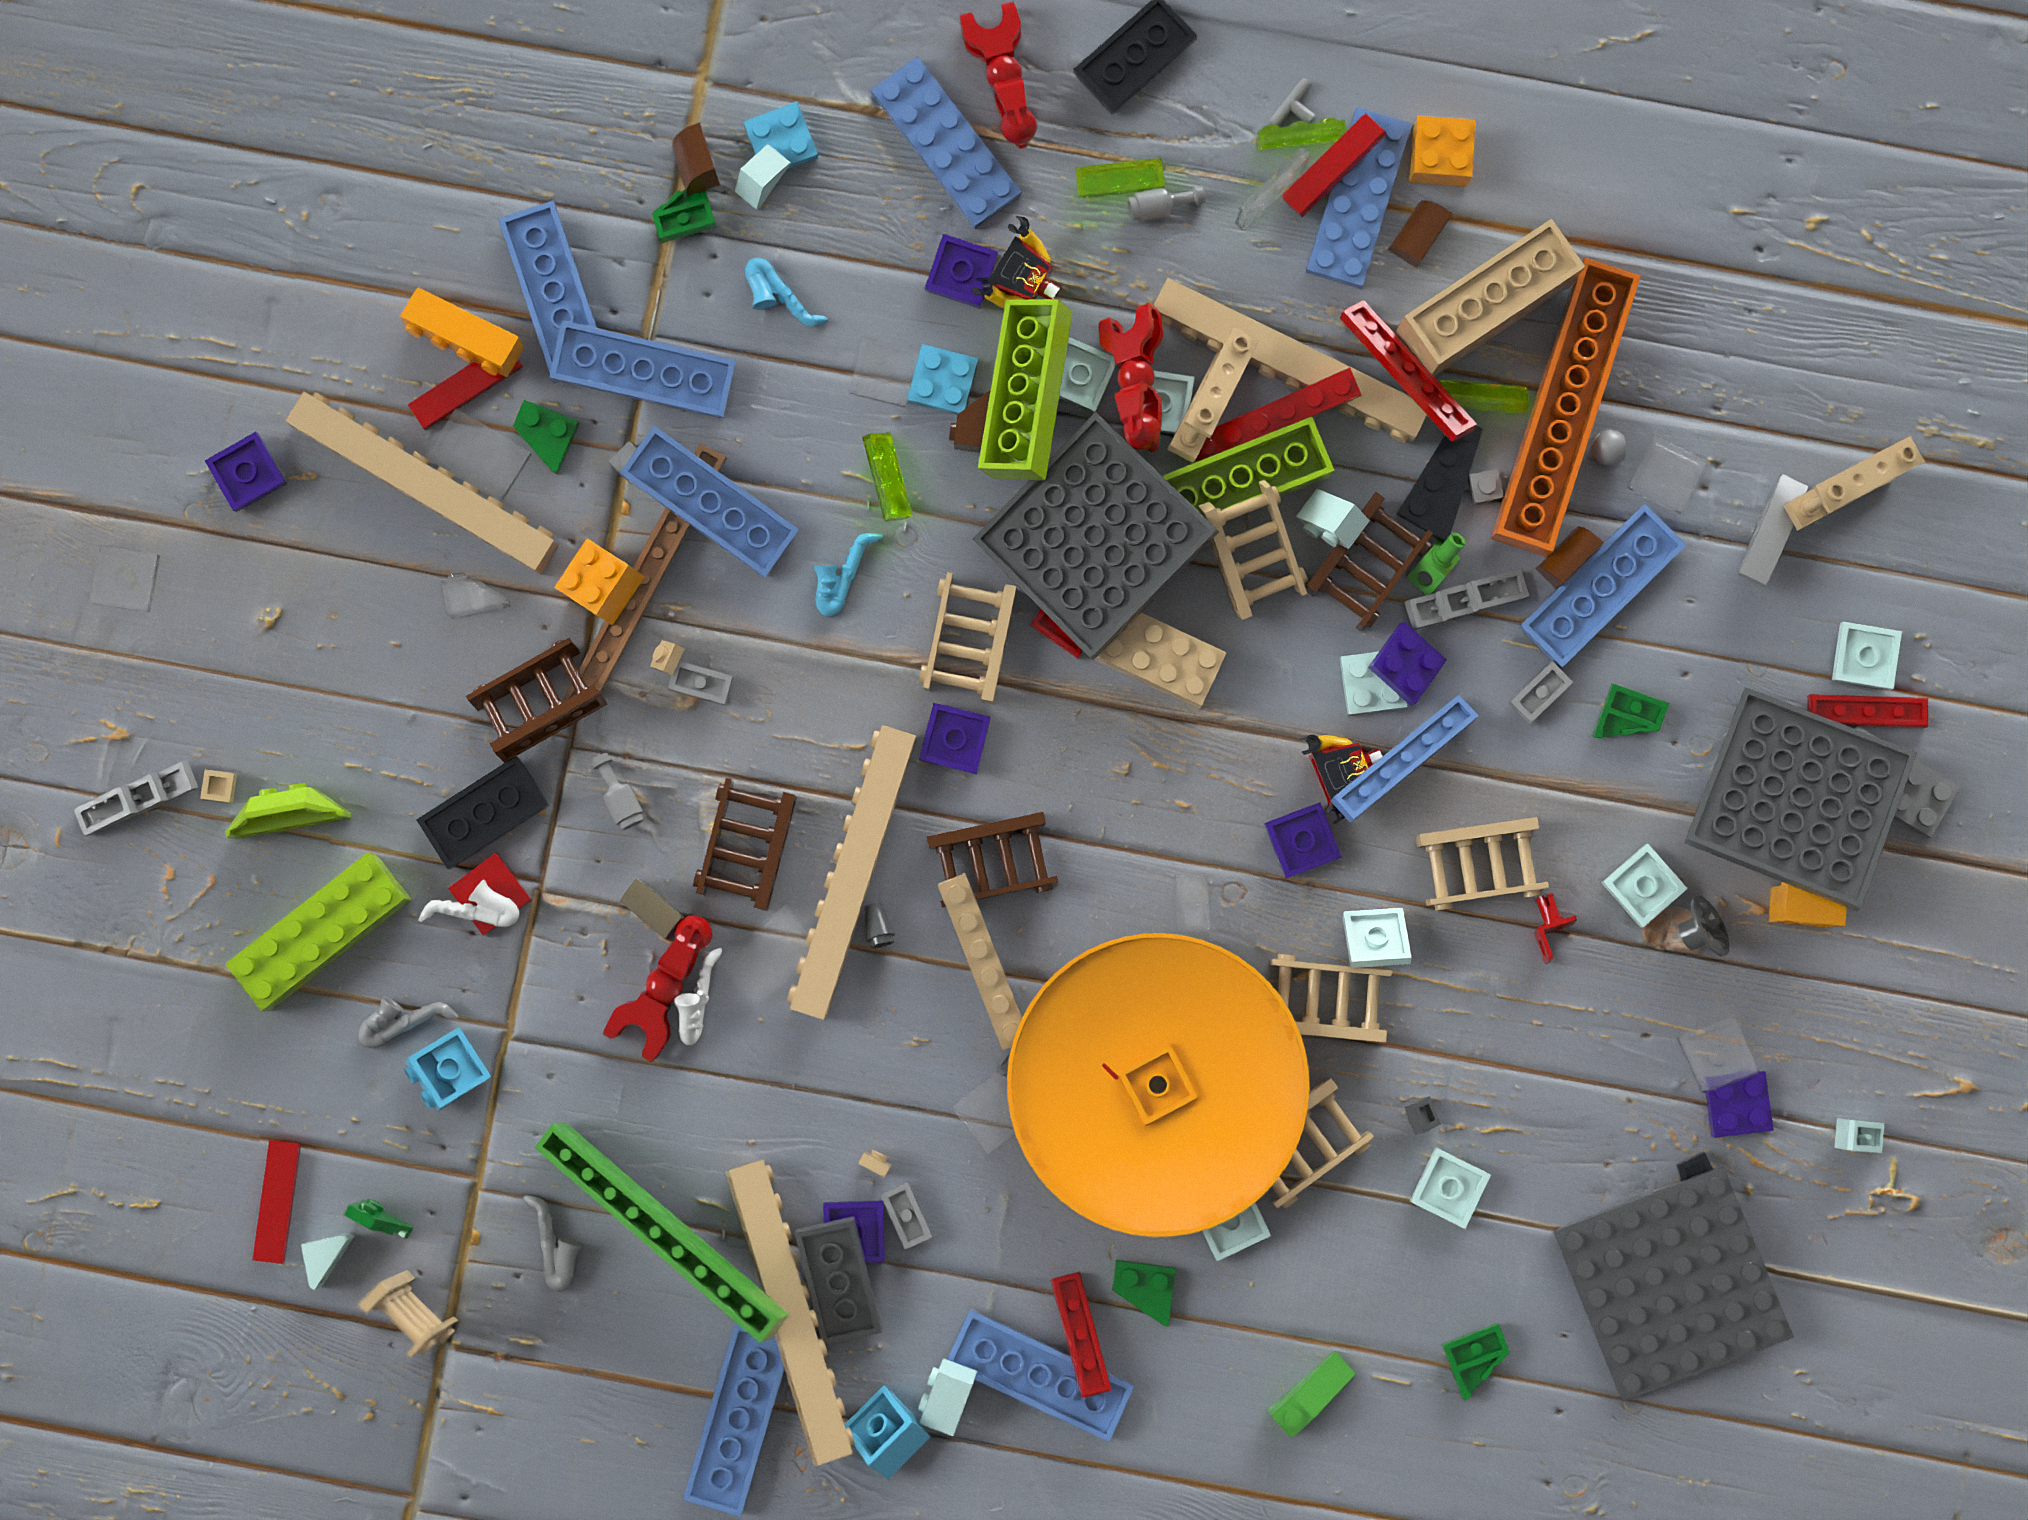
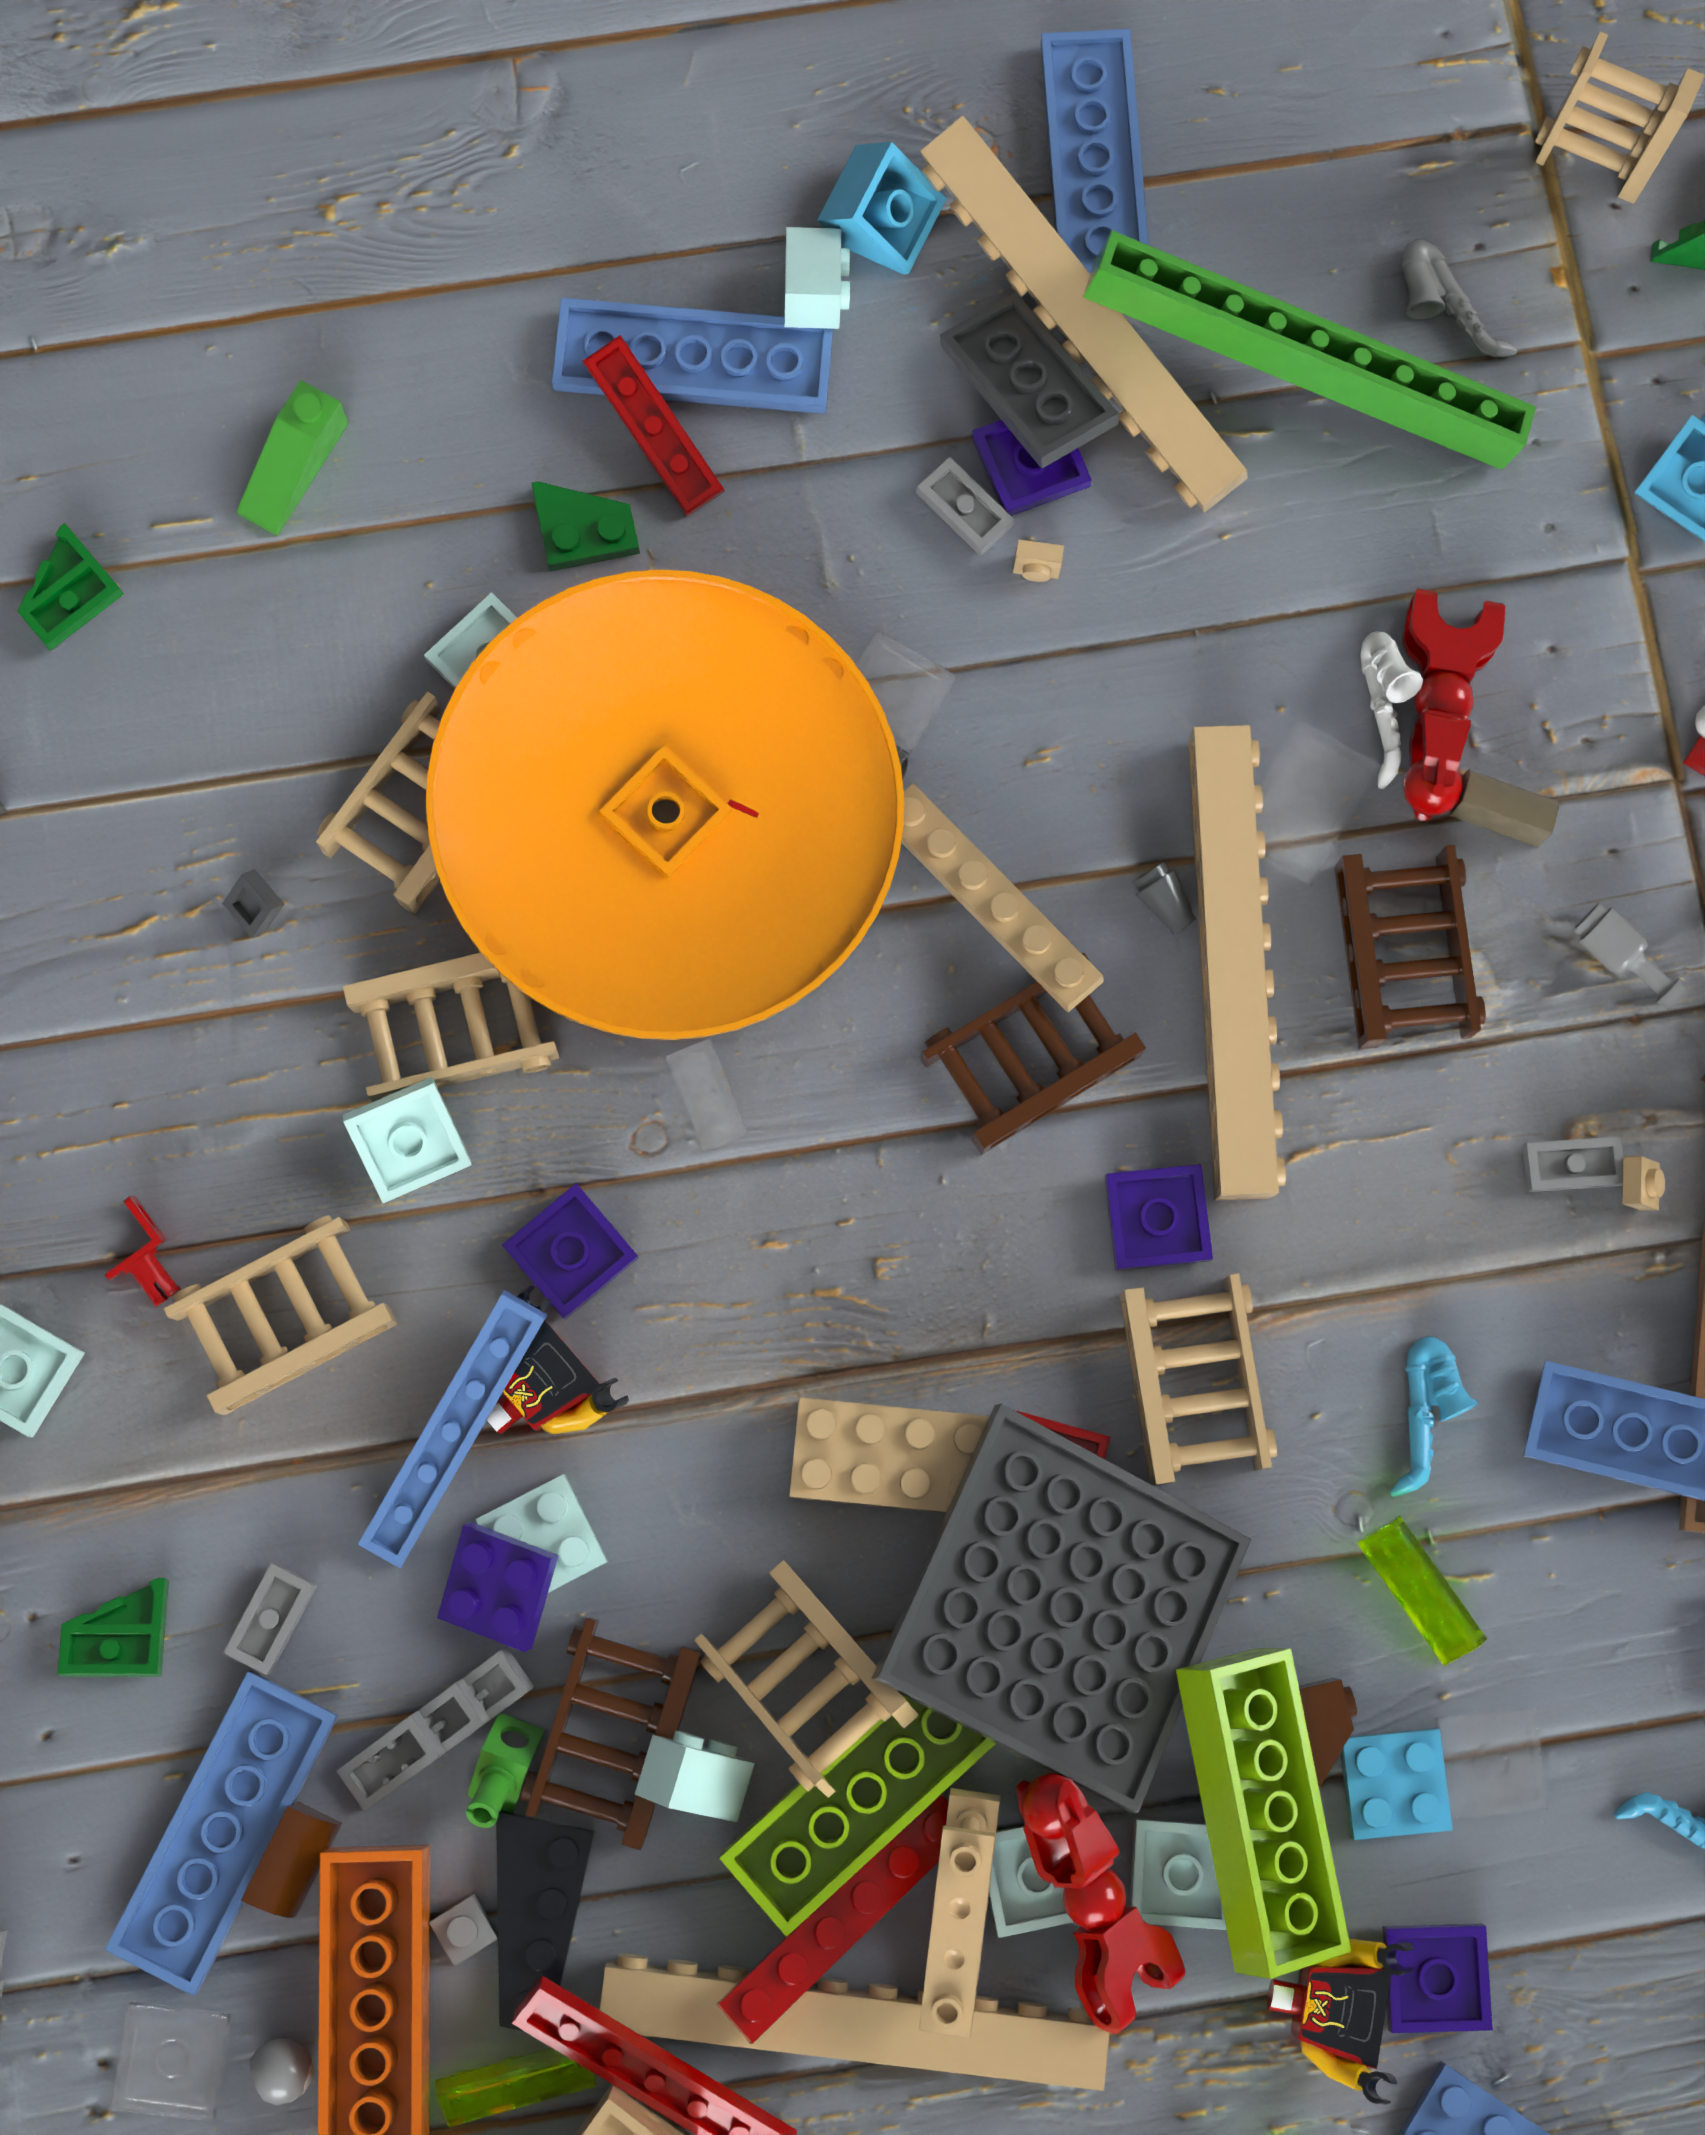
camera: 155 degrees right, 5 degrees down
light aqua plate [1410,1147,1491,1229] -> none

